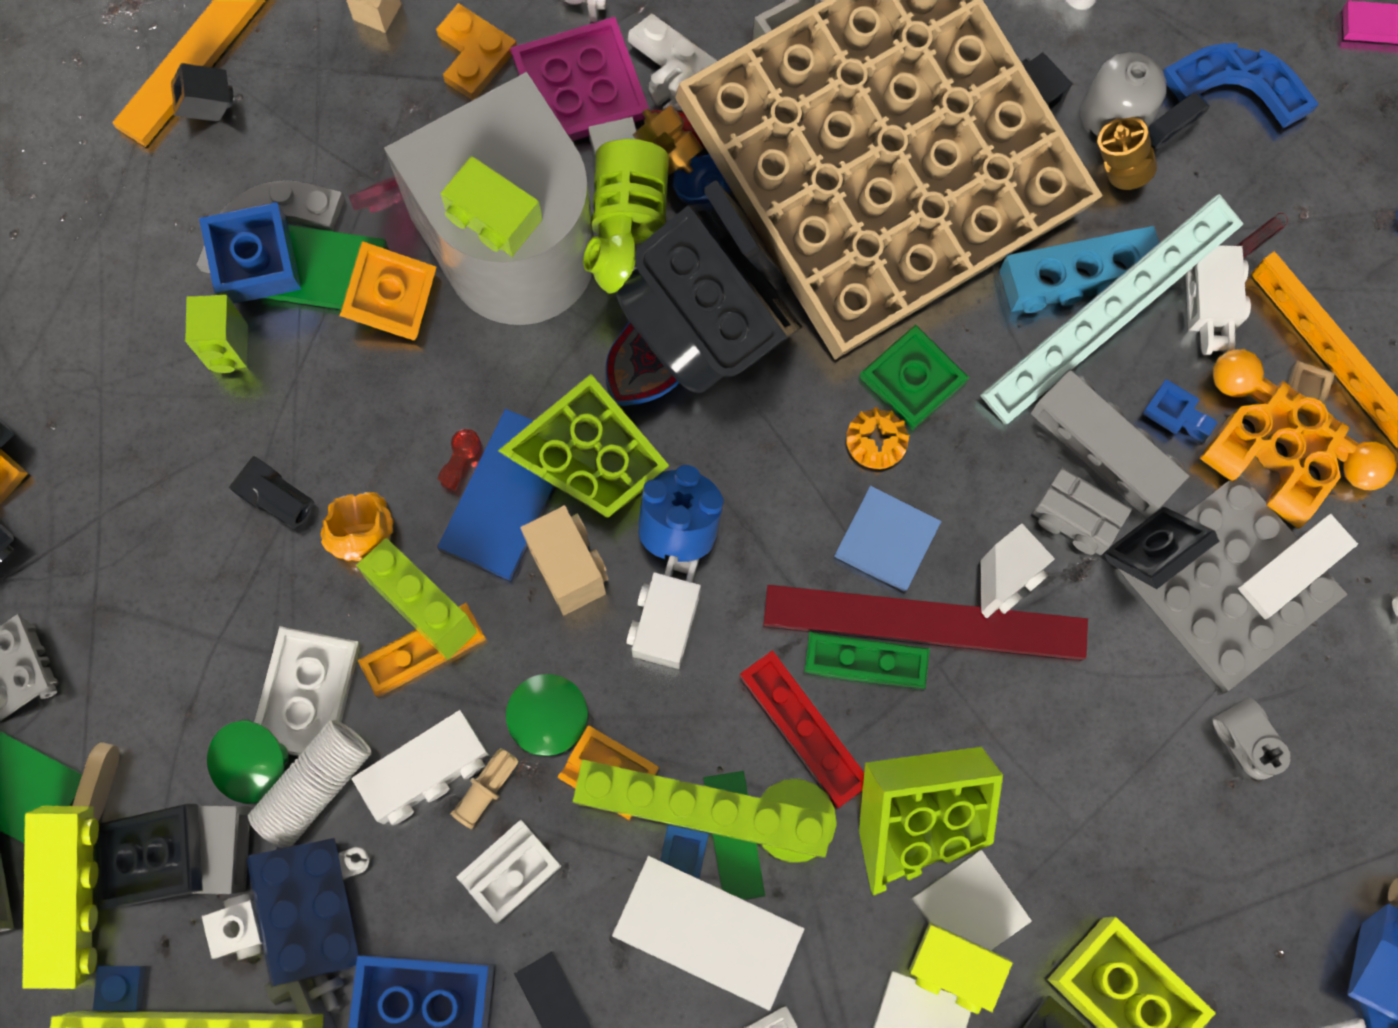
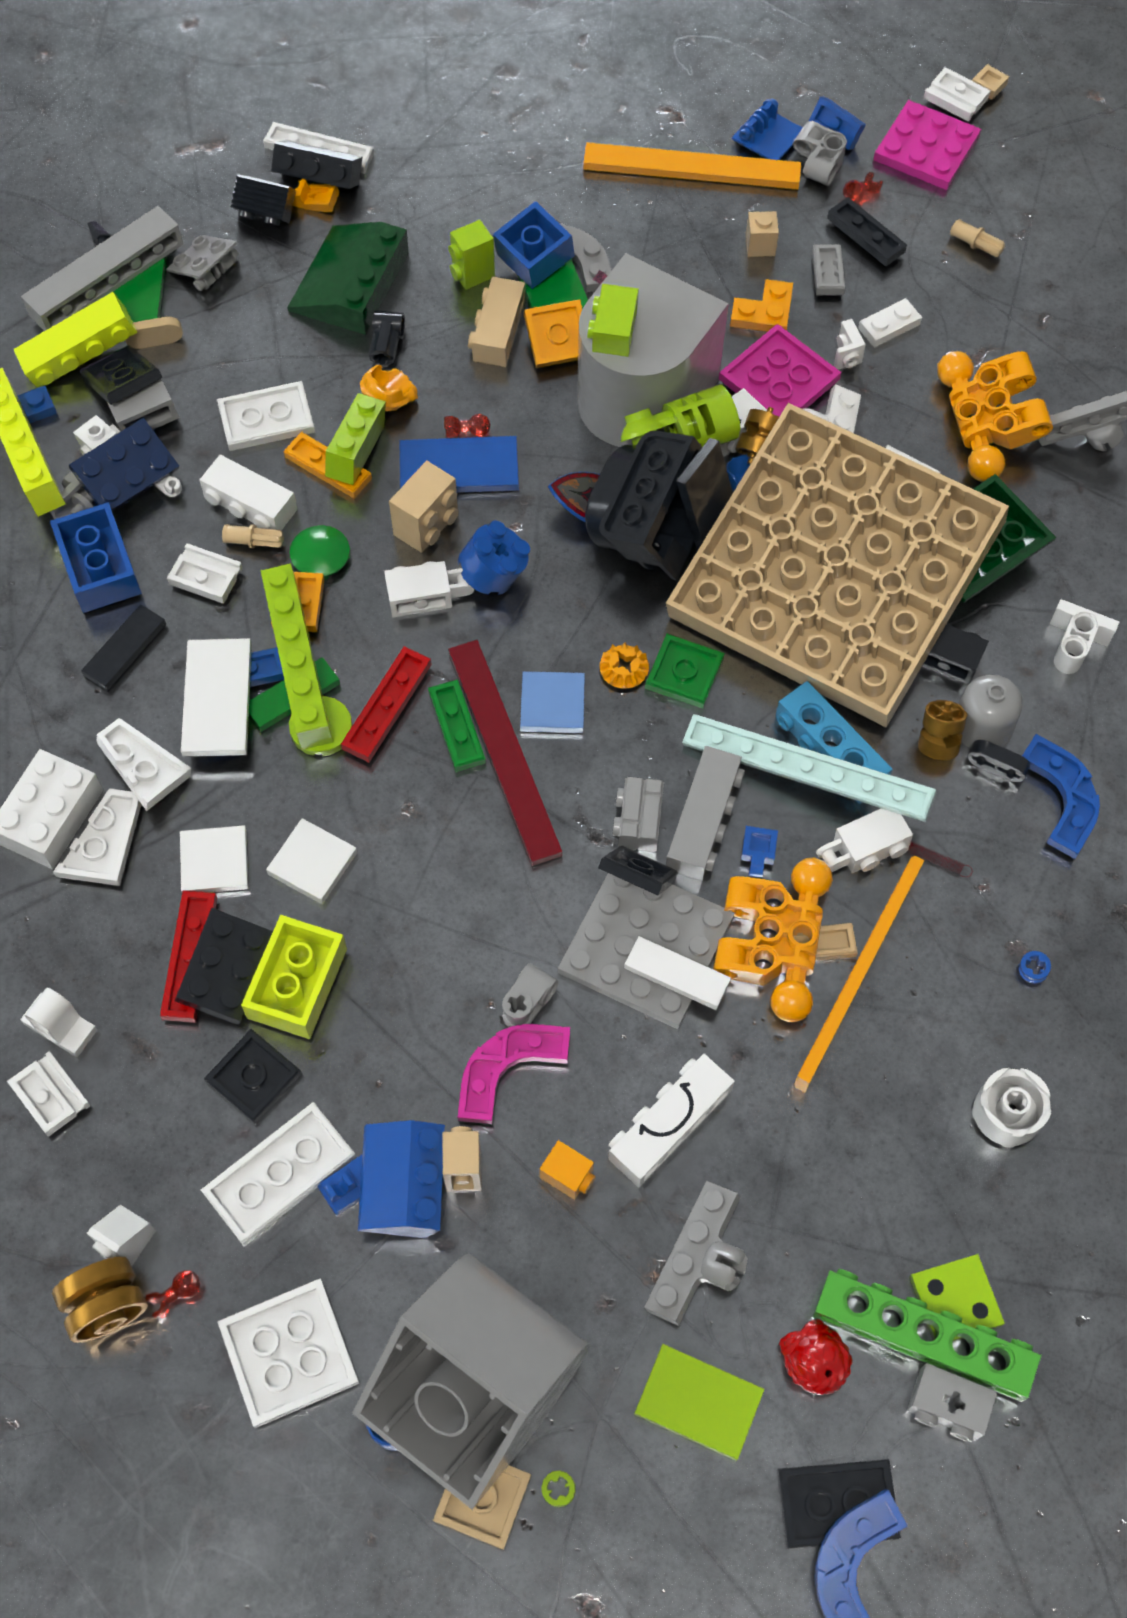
camera: 65 degrees right, 10 degrees down
black brick [171,63,233,122] -> none
green dish [207,719,289,803] -> none
white piece [248,720,371,849] -> none
lime wedge [498,374,670,518] -> none
lime wedge [859,747,1003,896] -> none
neon yellow brick [909,922,1013,1014] -> none
white slope [981,523,1055,618] -> none
none -> dark green slope [287,222,409,335]
none -> dark pink plate [457,1024,570,1124]
none -> tan brick [468,276,526,367]

